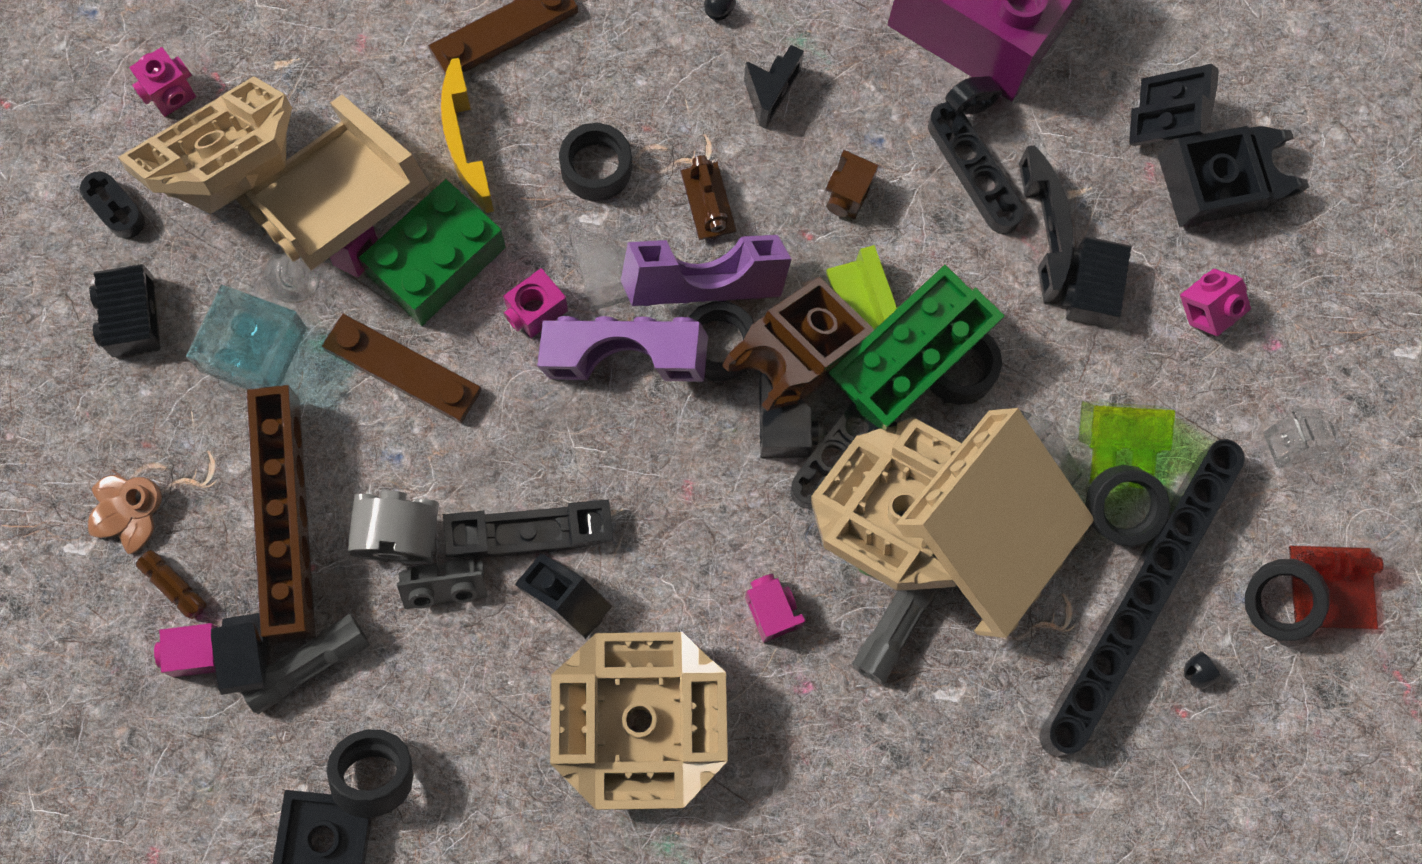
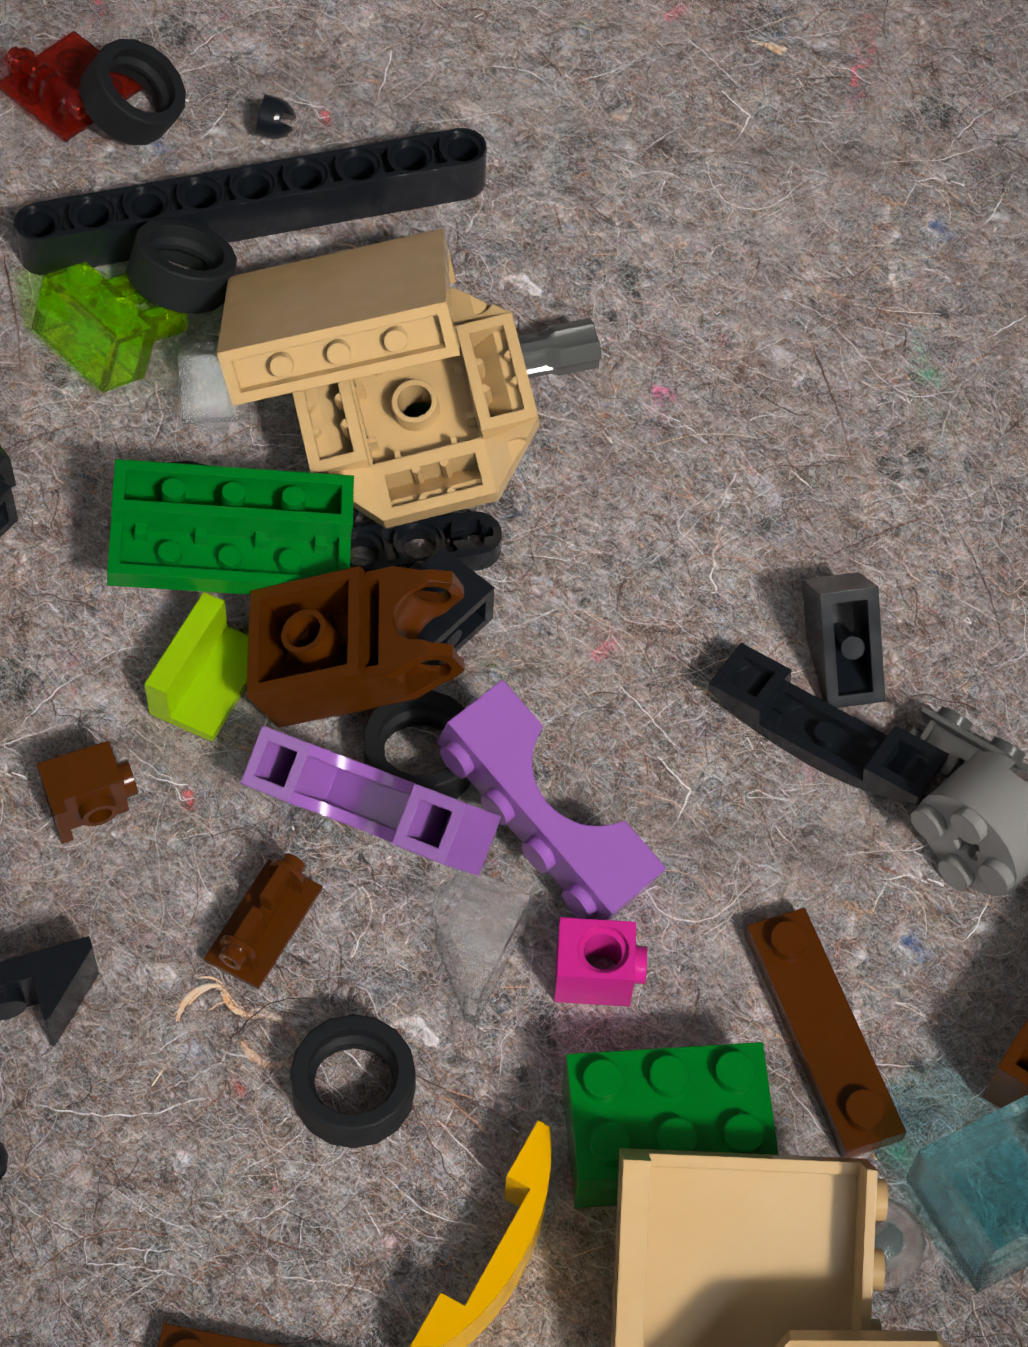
camera: 135 degrees left, 15 degrees down
tan piece [550,632,728,810] -> none
dark pink brick [745,574,805,643] -> none

